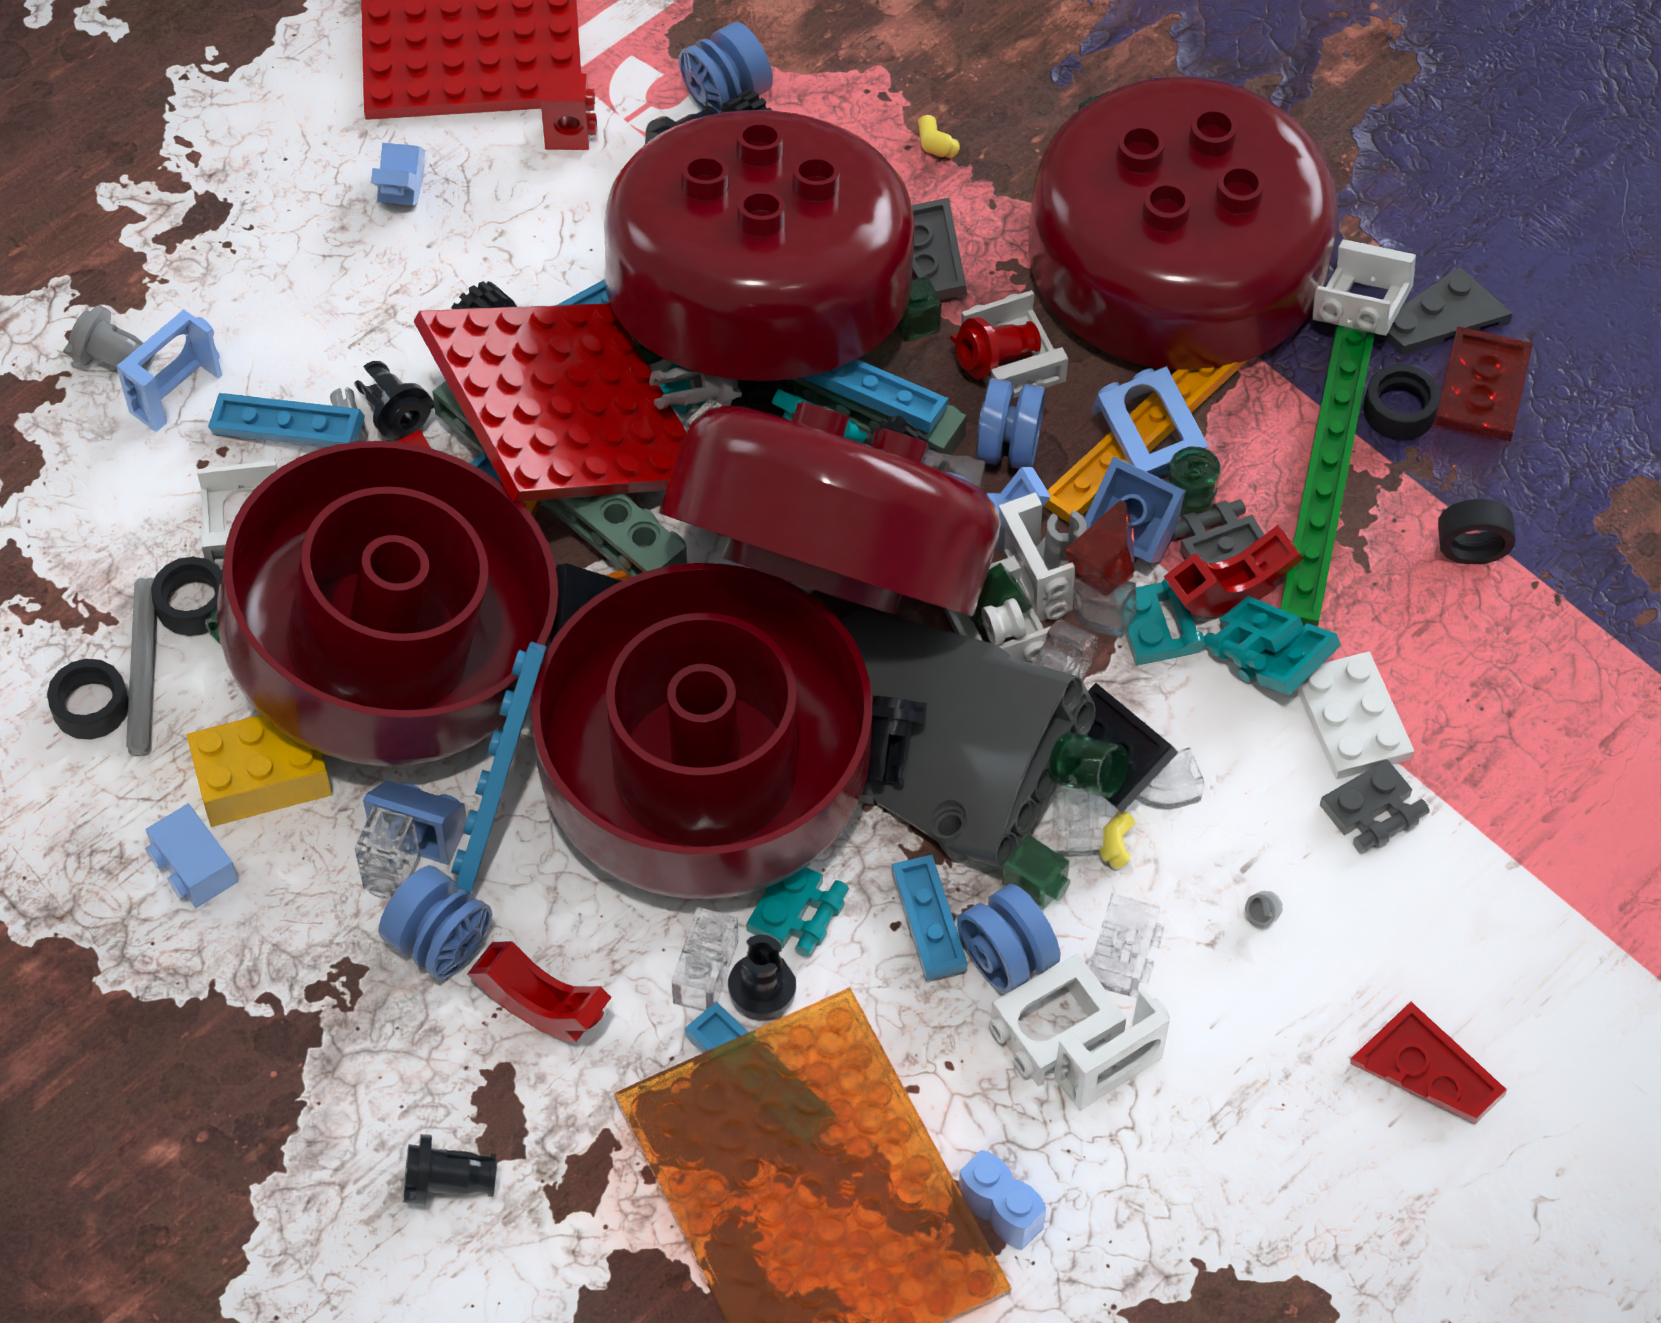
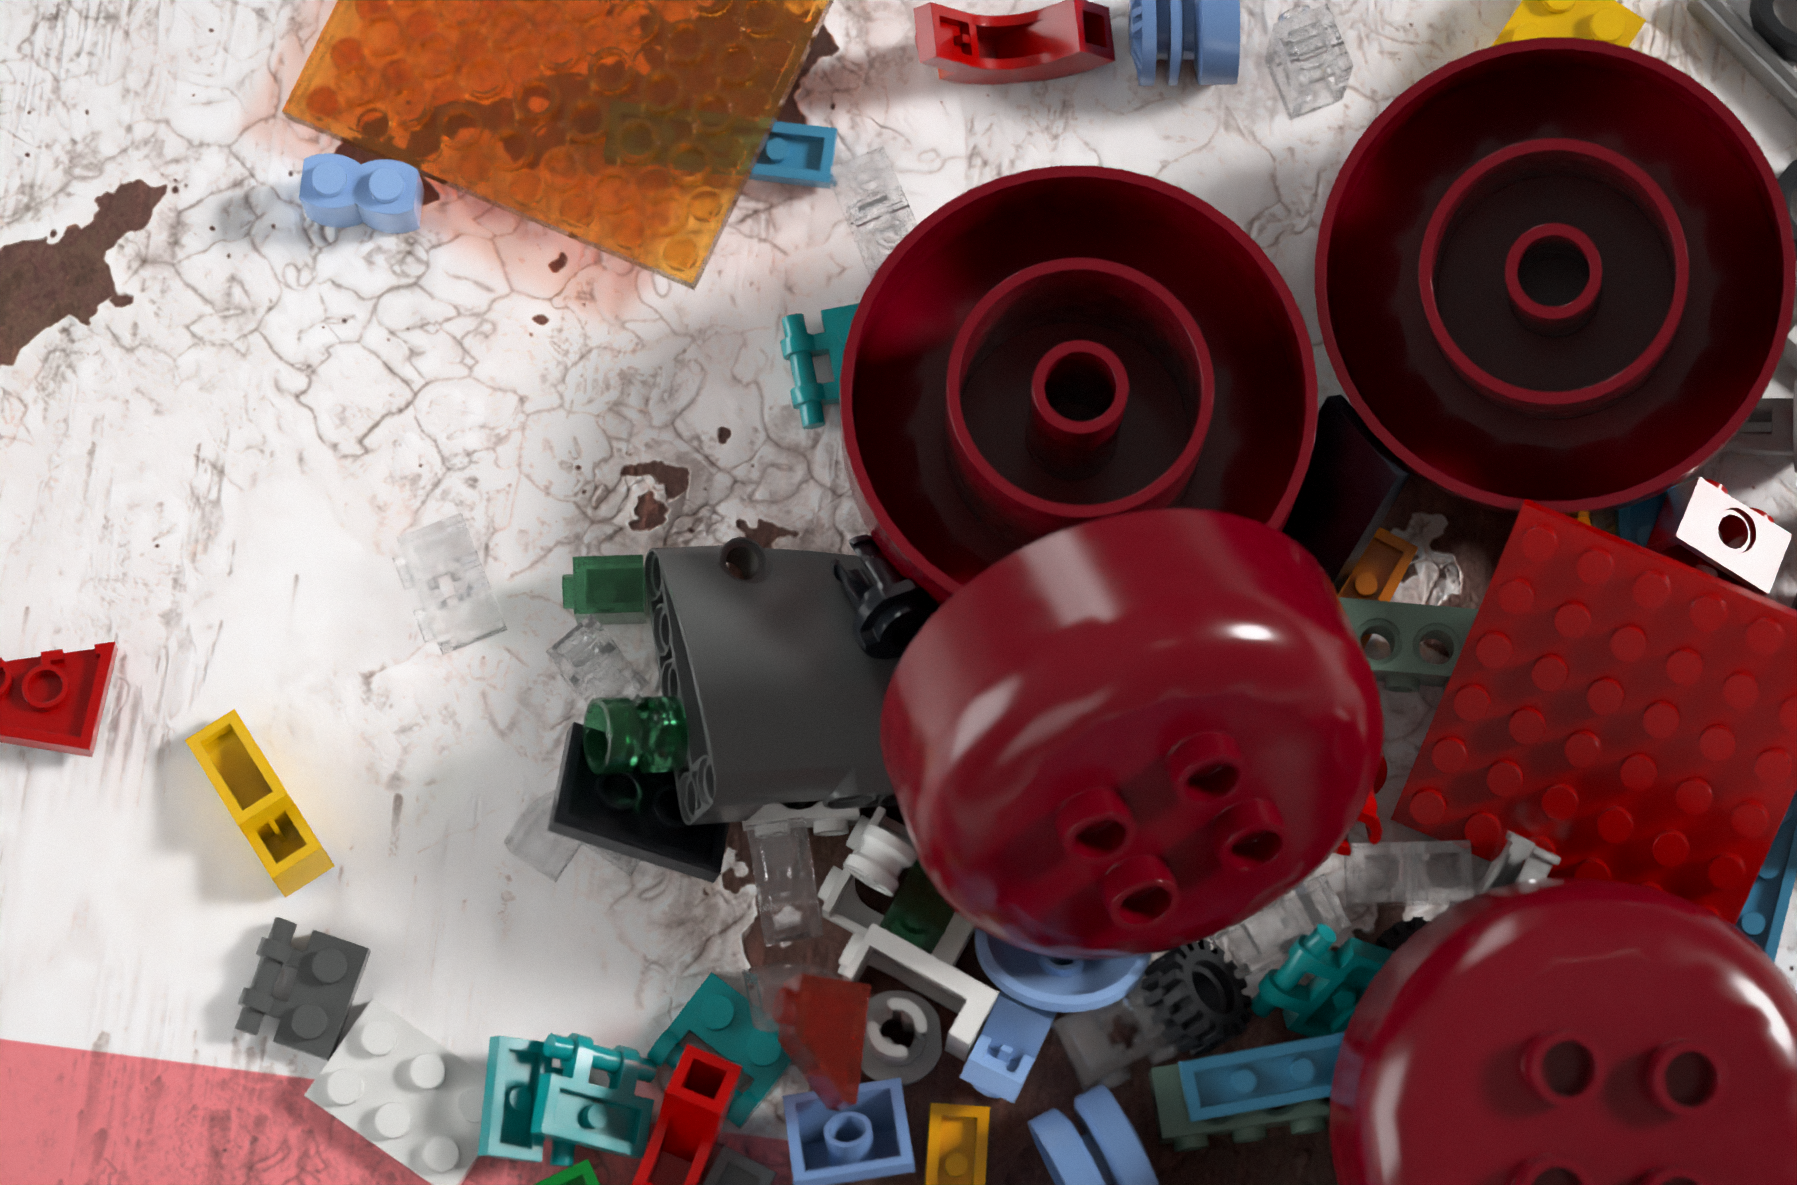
camera: 140 degrees right, 20 degrees up
medium blue slope [363,780,467,865] -> none
dark azure plate [451,642,547,892] -> none
black piece [728,935,797,1020] -> none
dark azure plate [892,855,968,981] -> none
medium blue wheel [957,883,1061,994] -> none
white panel [989,953,1127,1087] -> none
white panel [1054,988,1170,1111] -> none
light yellow arm [1097,811,1135,869] -> none
light grey hinge [1245,891,1283,927] -> none
none -> yellow slope [185,709,335,898]

